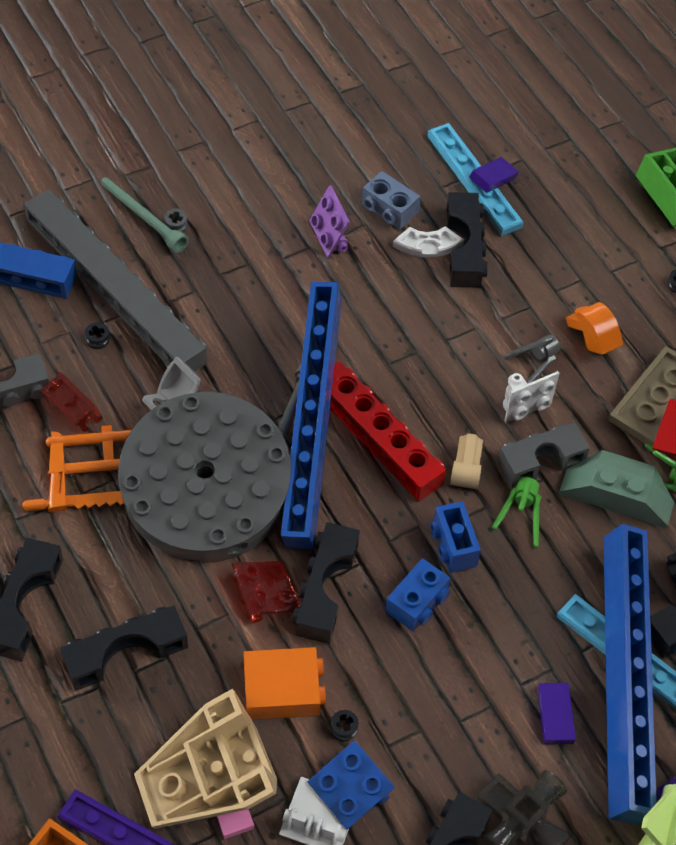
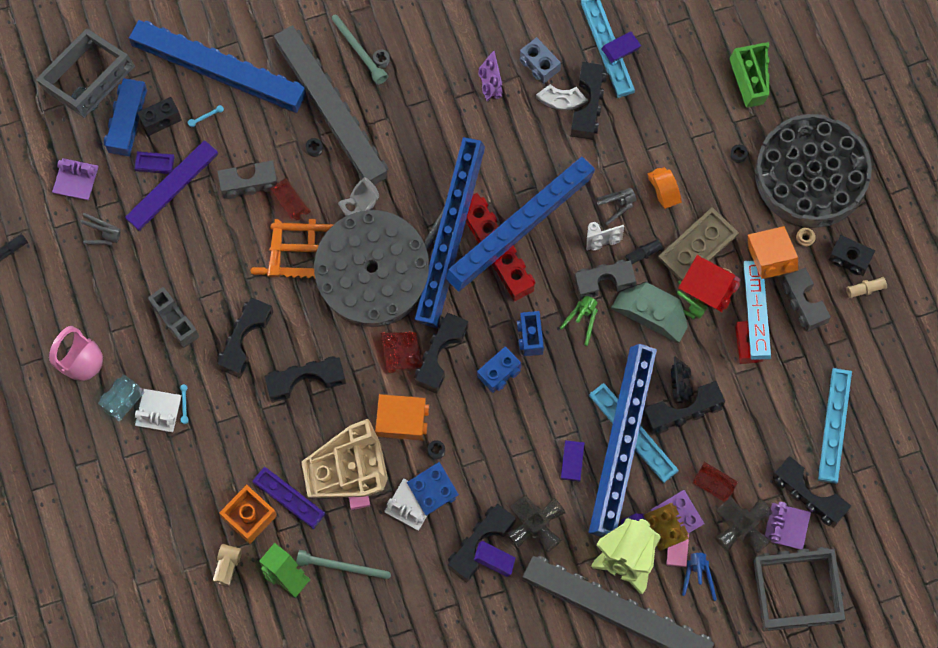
camera: 15 degrees right, 15 degrees up
tan piece [450,433,483,490] -> none
none -> blue brick [446,157,595,292]
none -> black axle [625,239,663,264]

